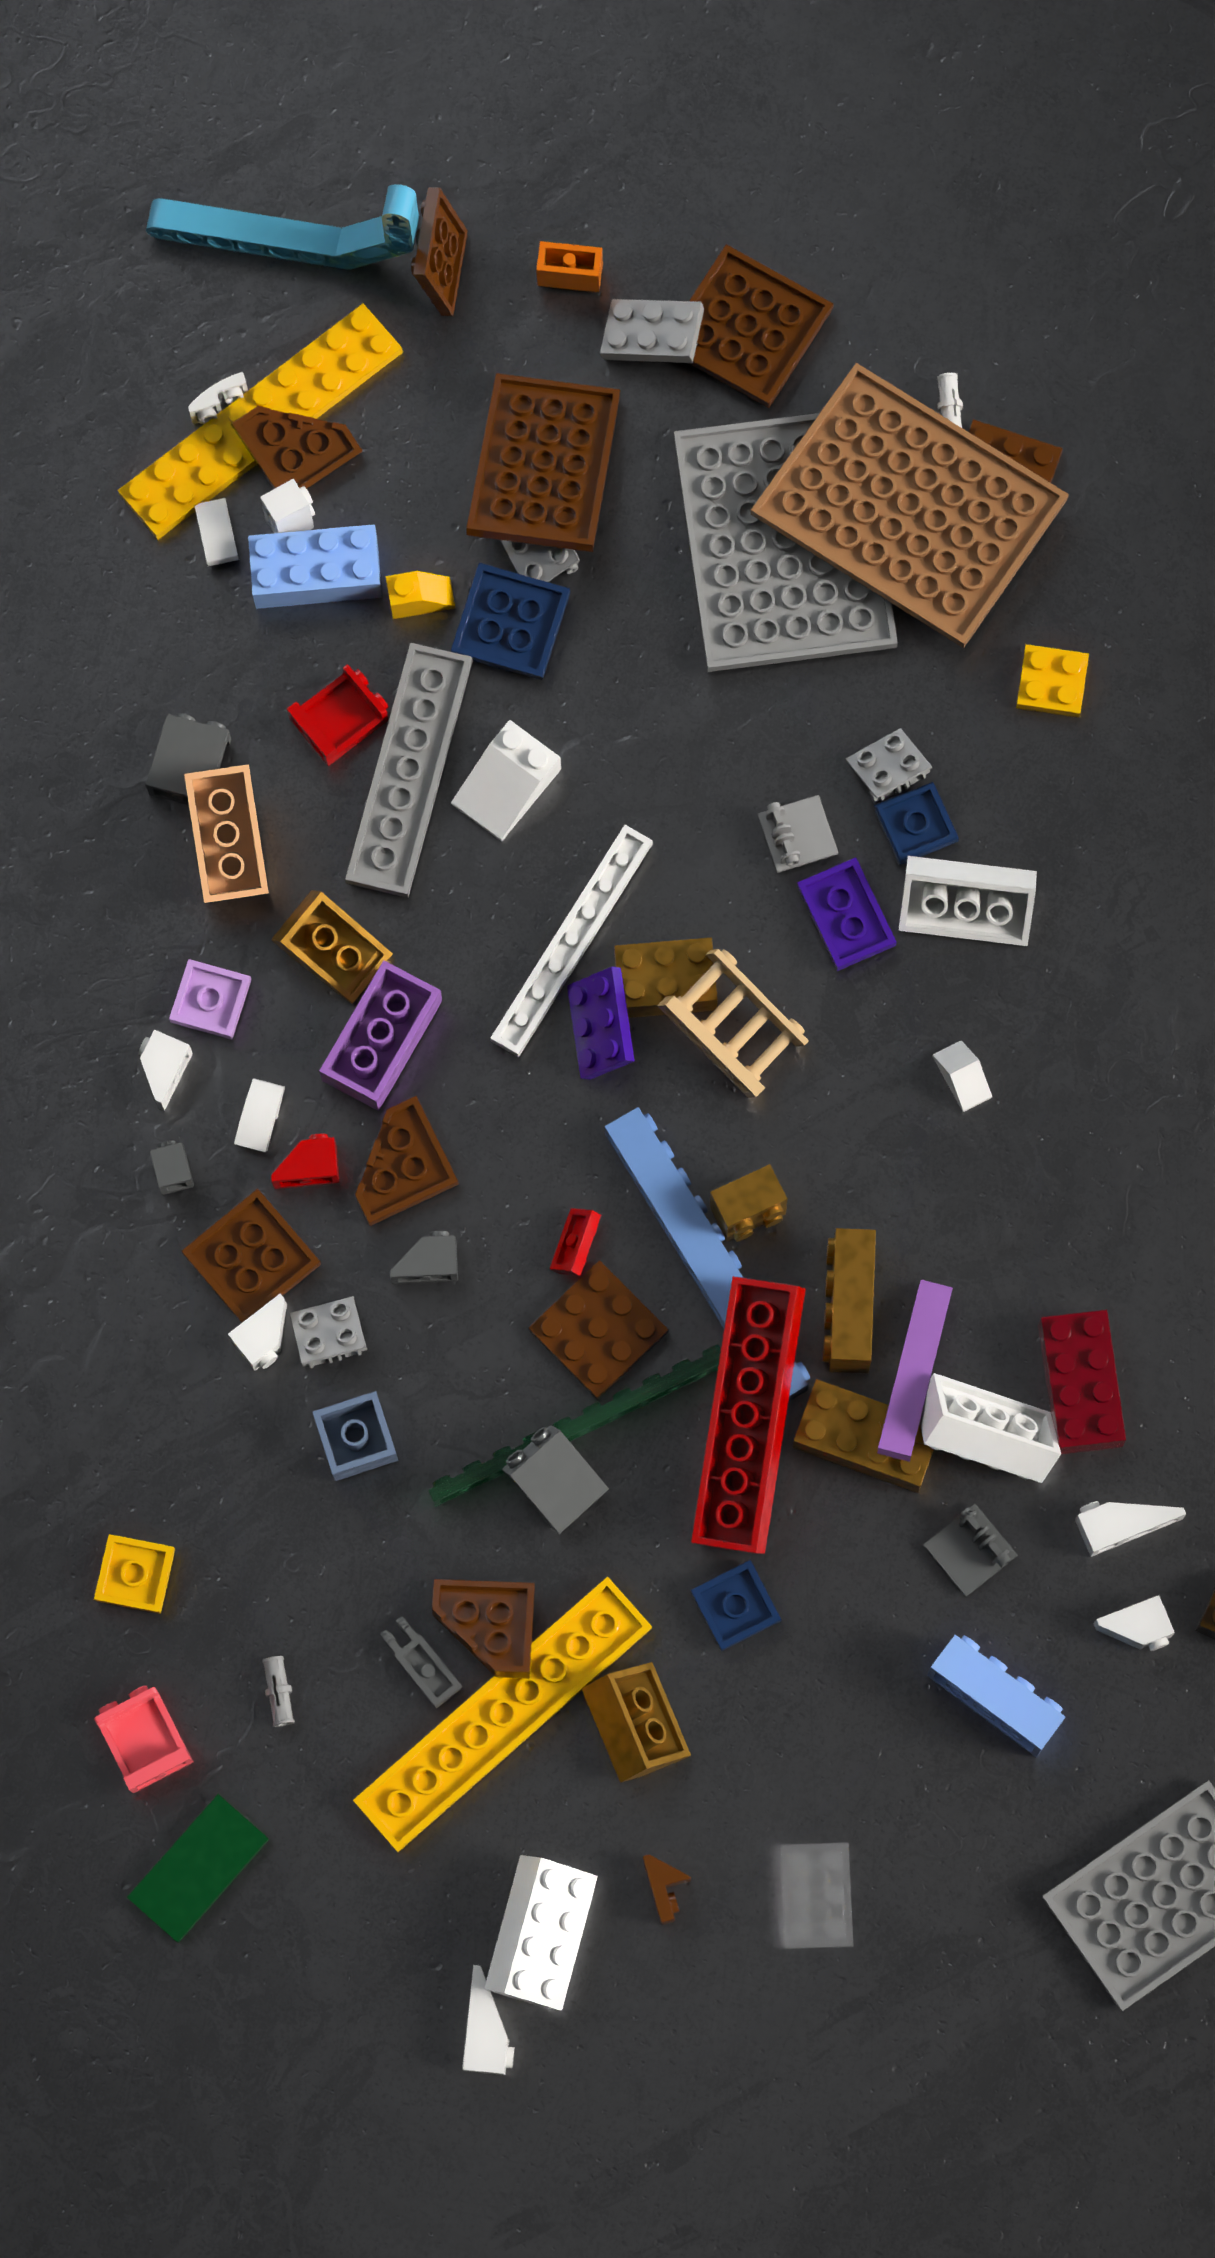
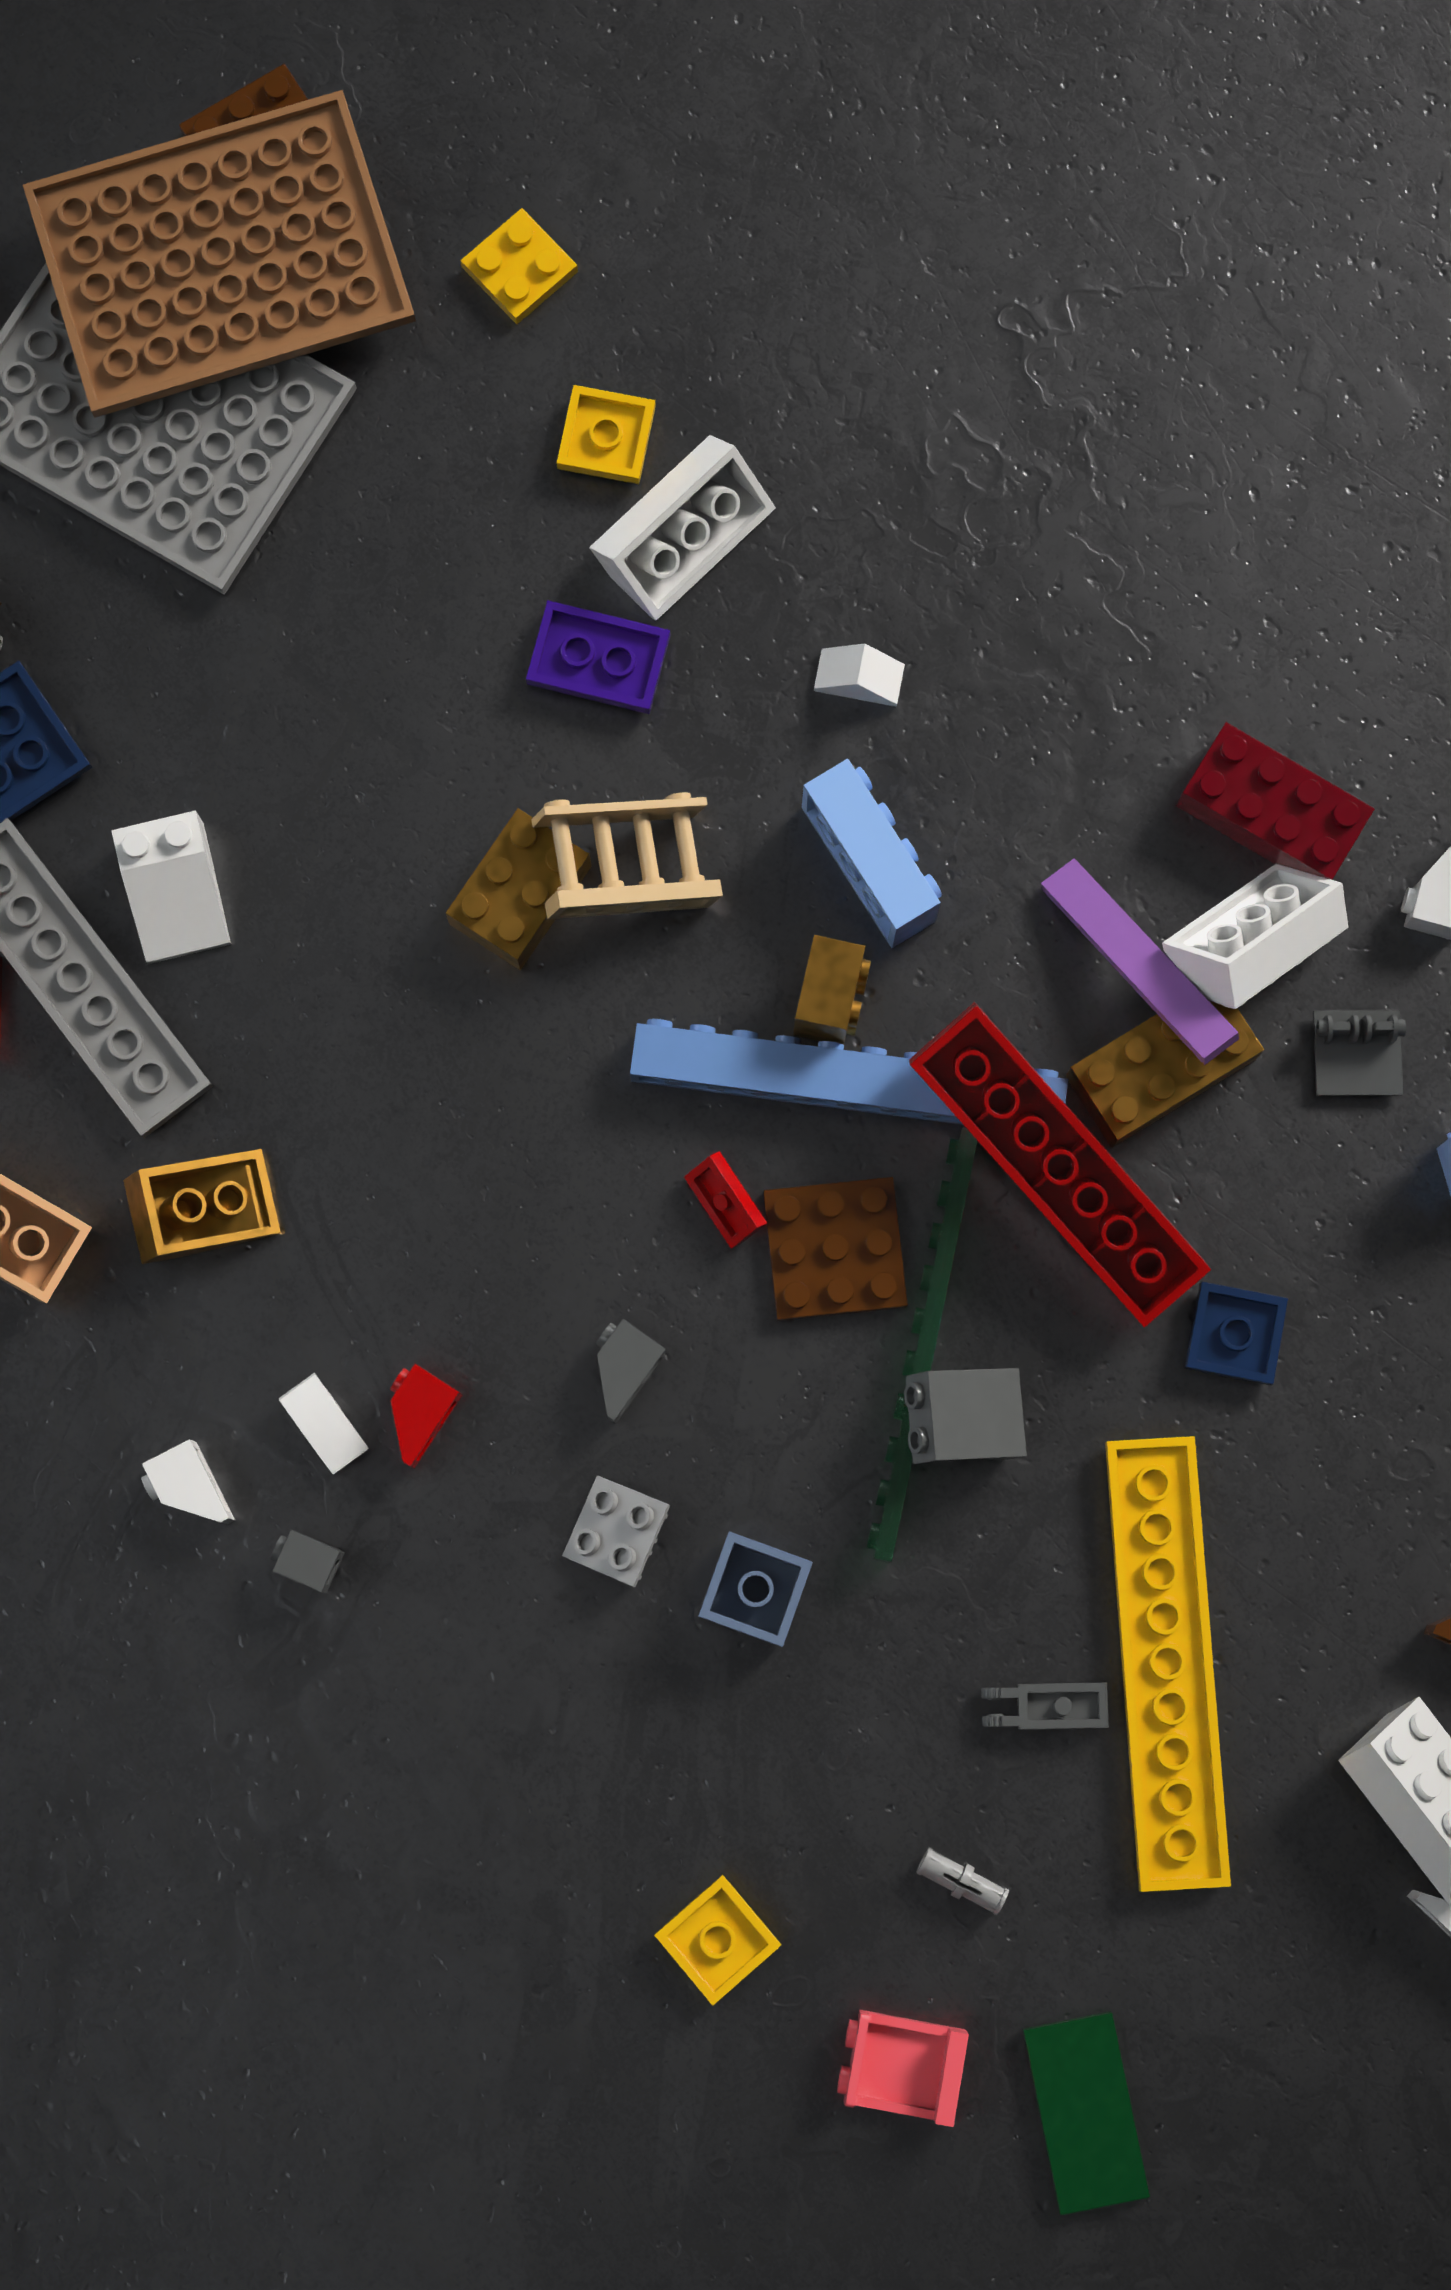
camera: 55 degrees left, 5 degrees up
lavender plate [169,959,251,1040] -> none
reddish brown plate [182,1188,321,1323] -> none
white slope [228,1294,287,1371] -> none
medium lavender brick [319,960,442,1111] -> none
reddish brown plate [355,1096,459,1226] -> none
reddish brown plate [432,1579,535,1679] -> none
white plate [490,825,653,1058] -> none
dark purple plate [567,966,635,1080] -> none
pearl gold slope [582,1662,691,1783] -> none
light grey hinge [757,795,839,873] -> none
pearl gold brick [823,1228,876,1374] -> none
light grey hinge [846,728,932,803] -> none
dark blue plate [874,782,959,865] -> none
white pin [937,373,963,428] -> none
none -> yellow plate [557,385,656,484]
none -> light blue brick [802,759,942,948]

